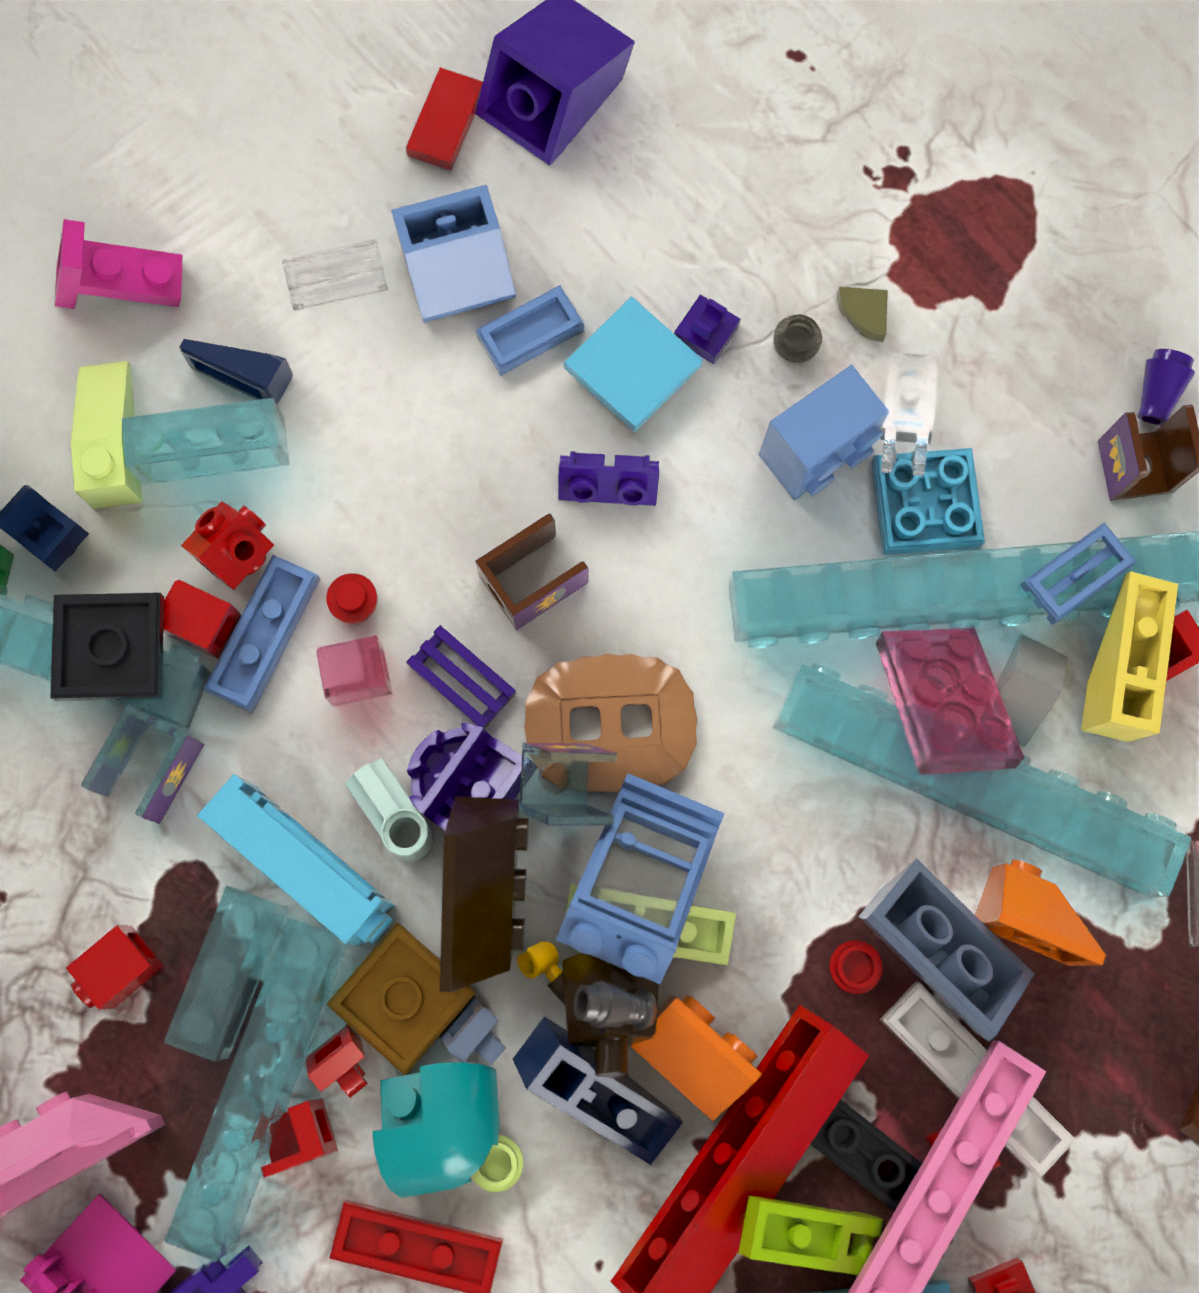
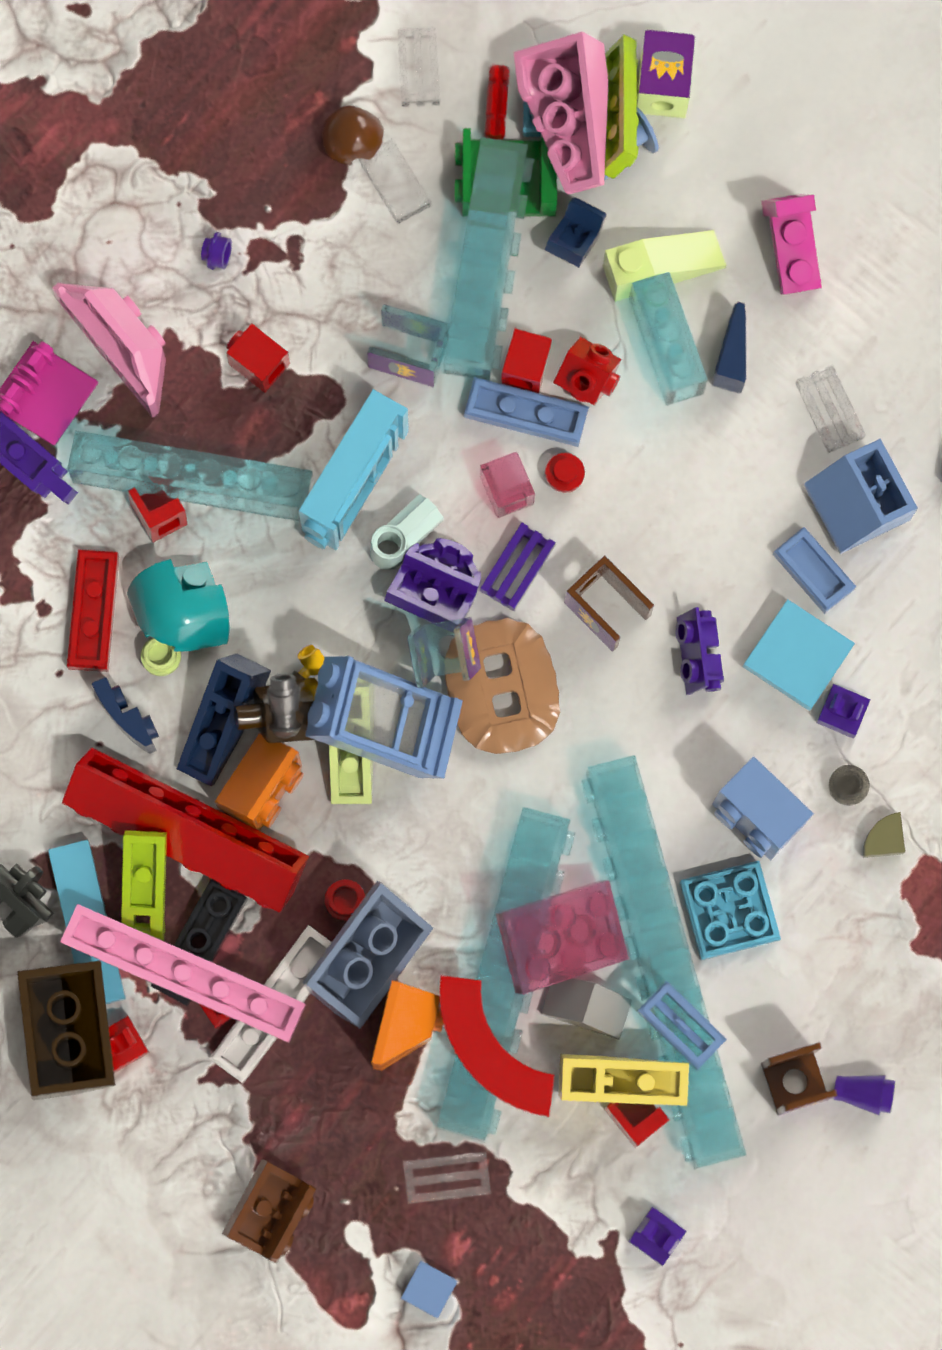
camera: 80 degrees right, 0 degrees up
black tile [50,592,164,701] -> none
clear light blue brick [163,885,289,1062] -> none
red tile [305,1024,368,1098] -> none
pearl gold tile [326,922,477,1075] -> none
sand blue tile [439,996,506,1065] -> none
dark brown slope [440,796,529,992] -> none
clear hinge [880,352,939,476] -> none
none -> dark blue slope [91,677,159,754]
none -> red tile [439,975,555,1118]

